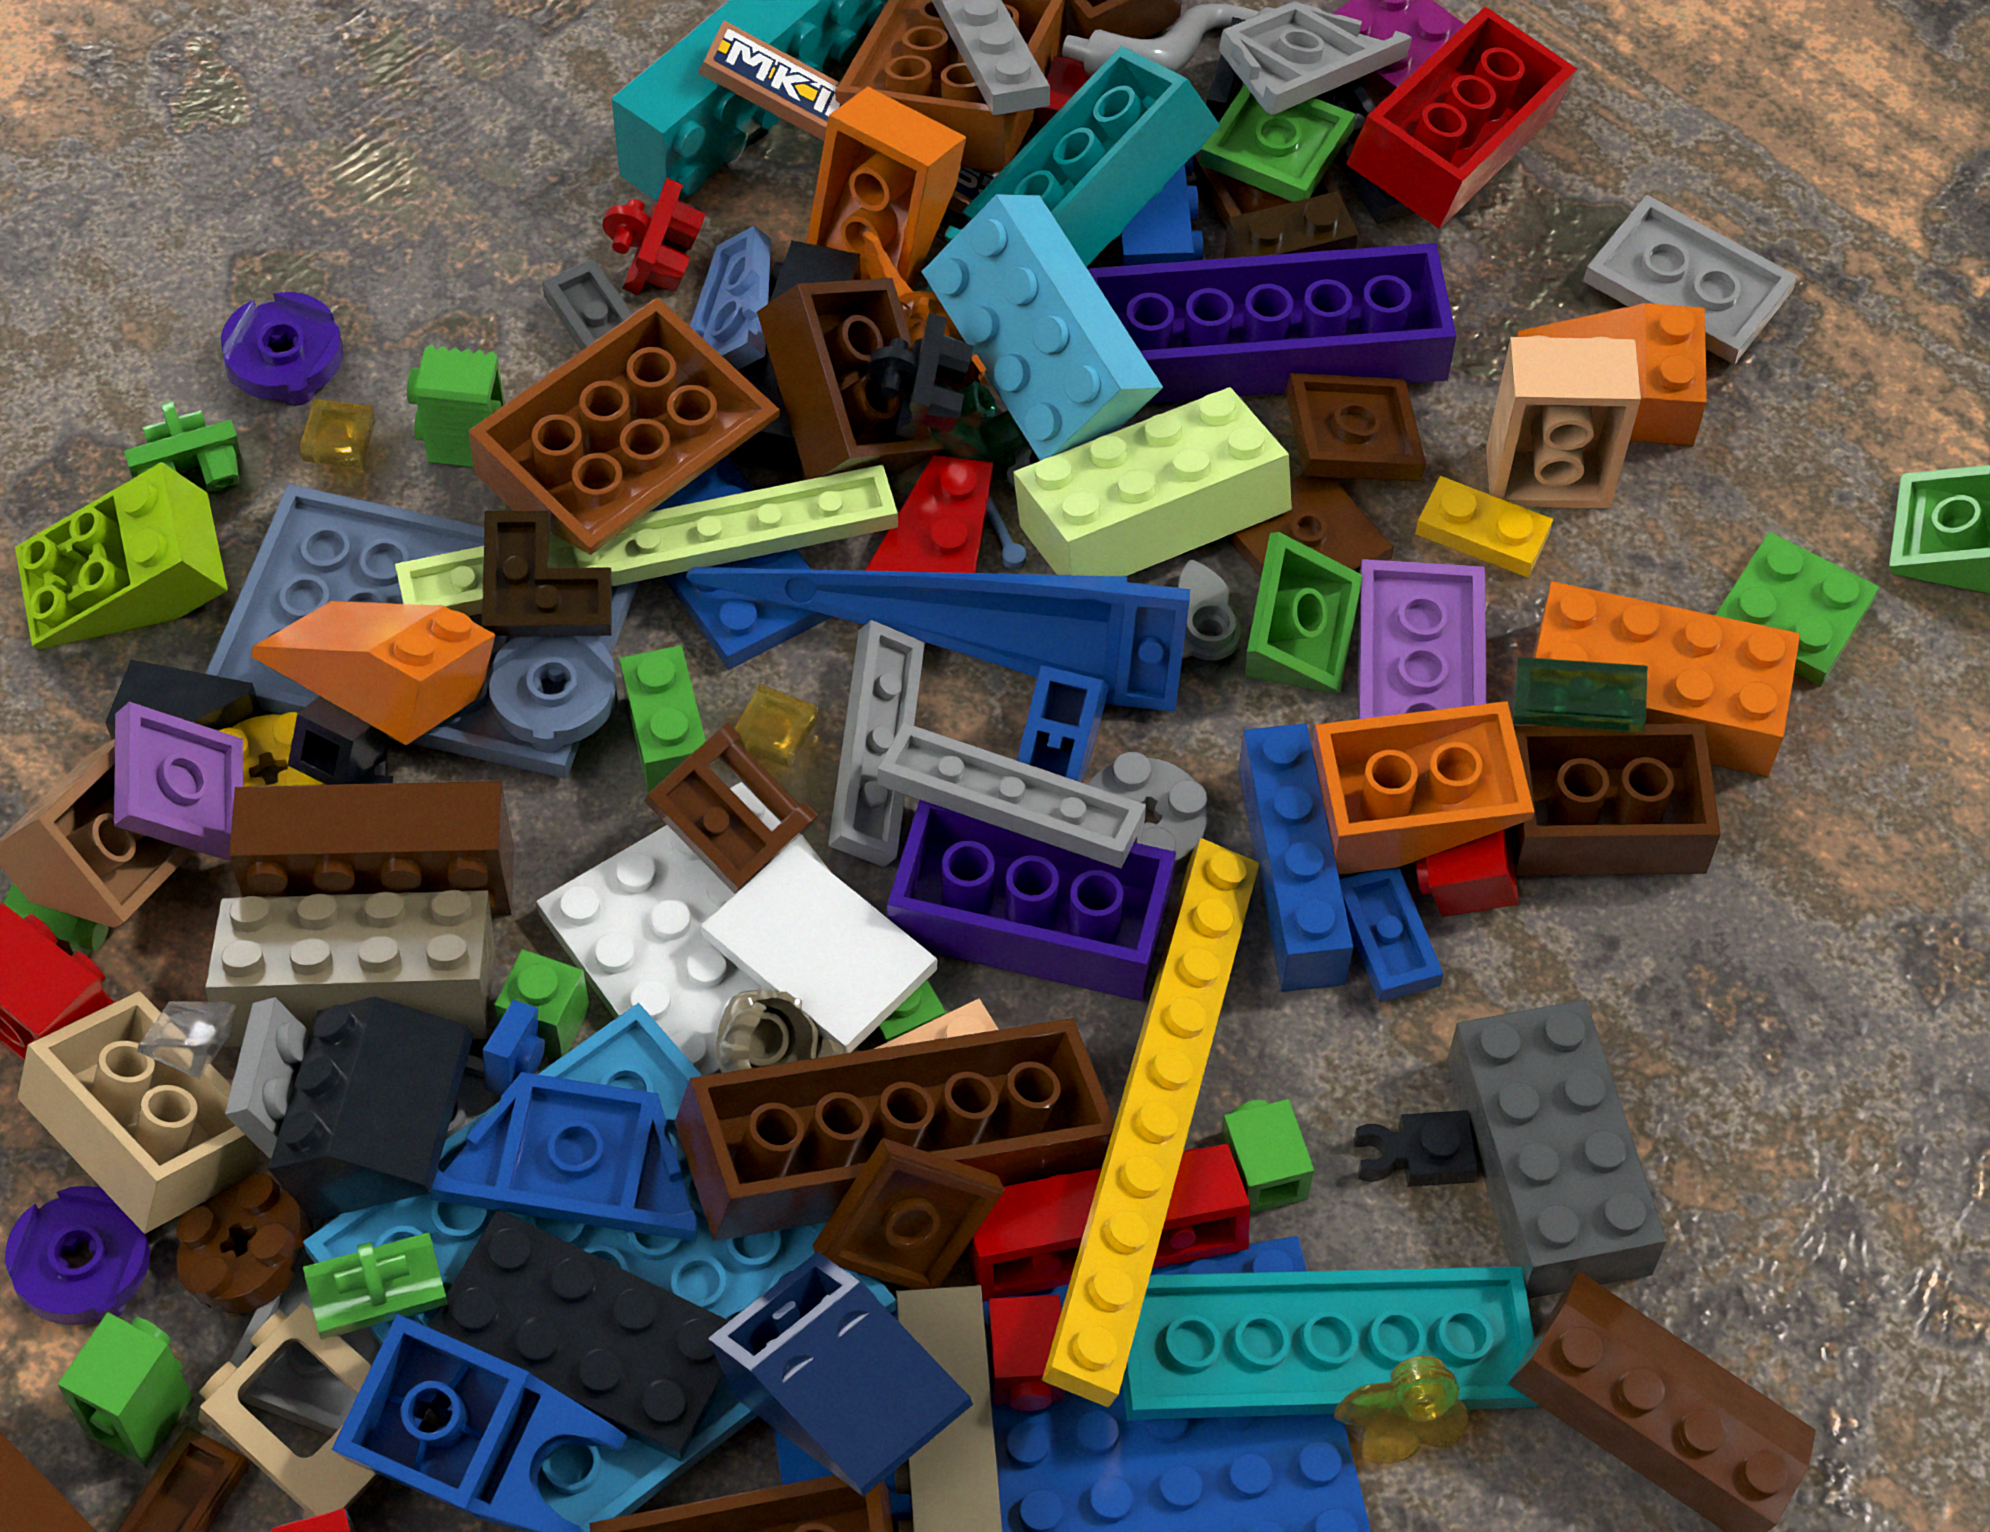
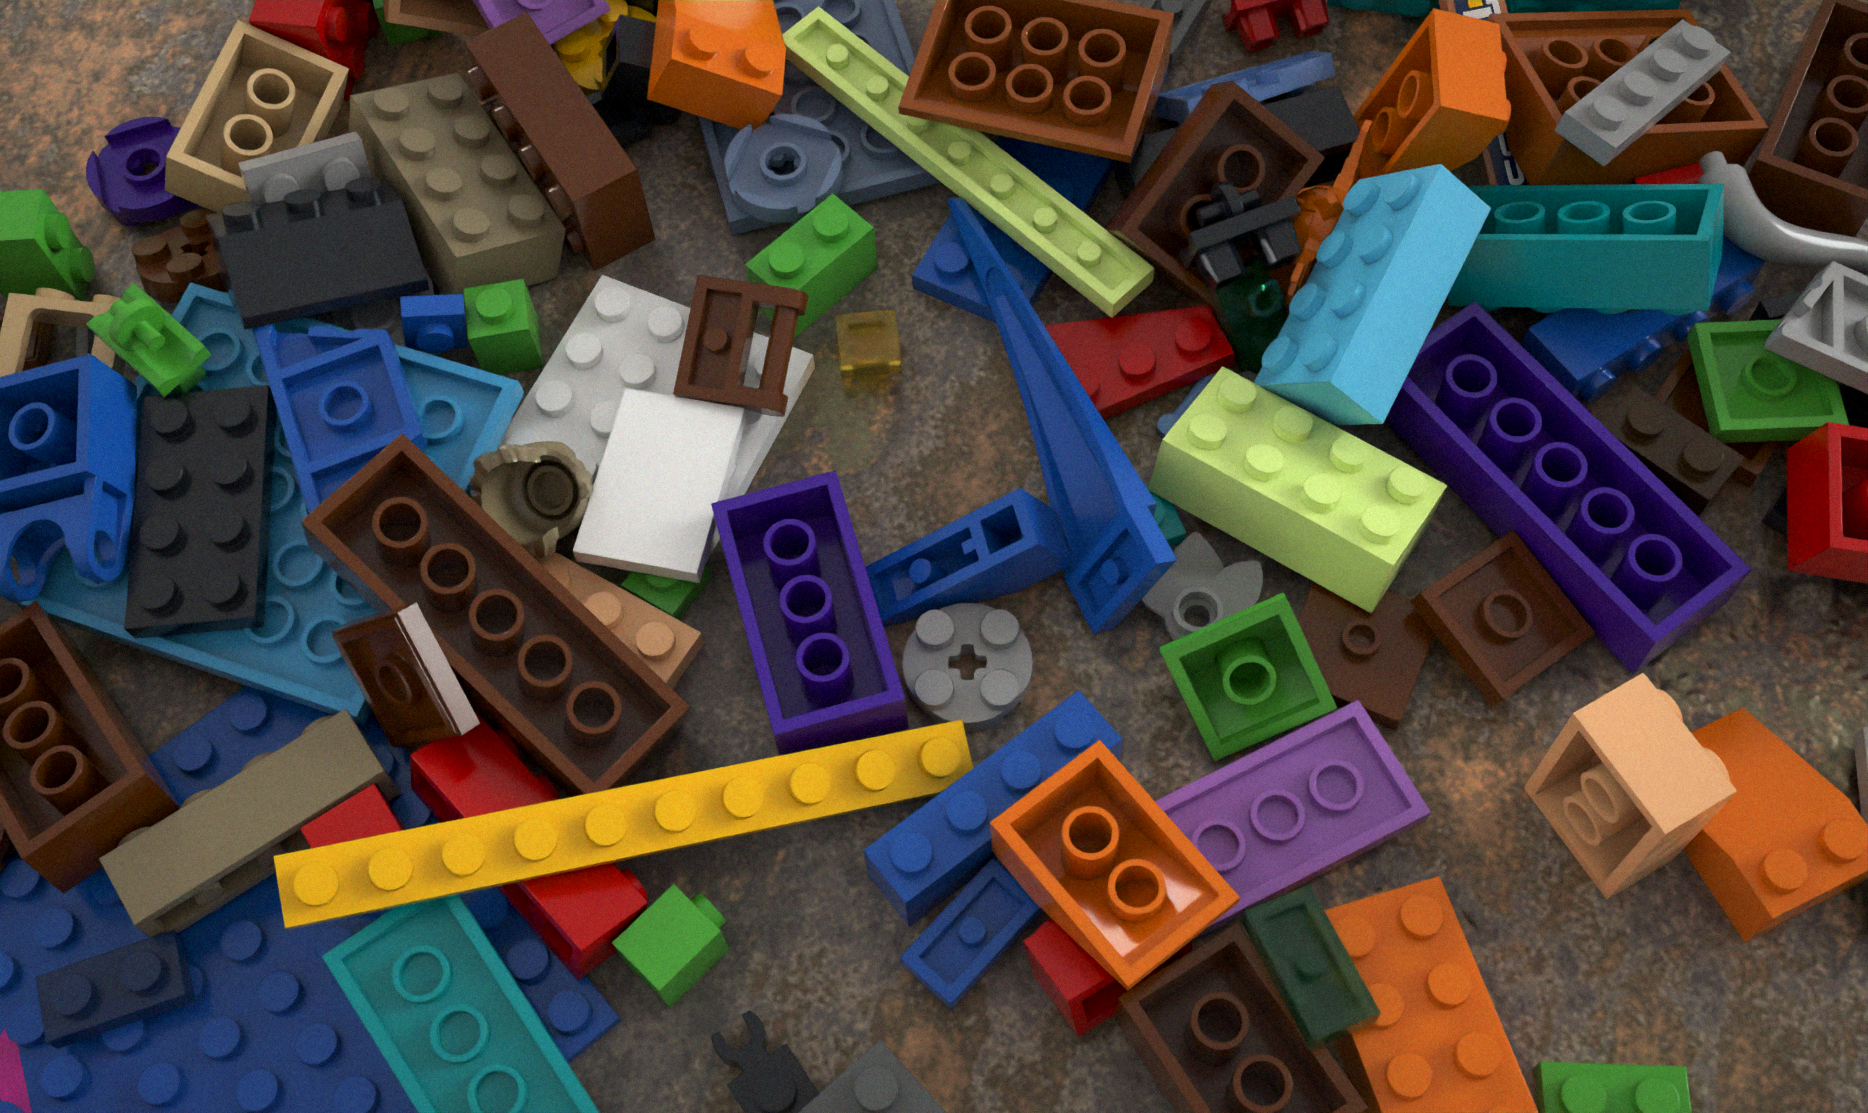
camera: 65 degrees right, 5 degrees up
clear slope [137,1001,236,1079] -> none
dark brown plate [482,511,612,636] -> none
dark blue slope [708,1252,973,1496] -> none
light grey plate [828,620,925,867] -> none
light grey fence [878,722,1146,869] -> none
yellow plate [1415,476,1553,578] -> none

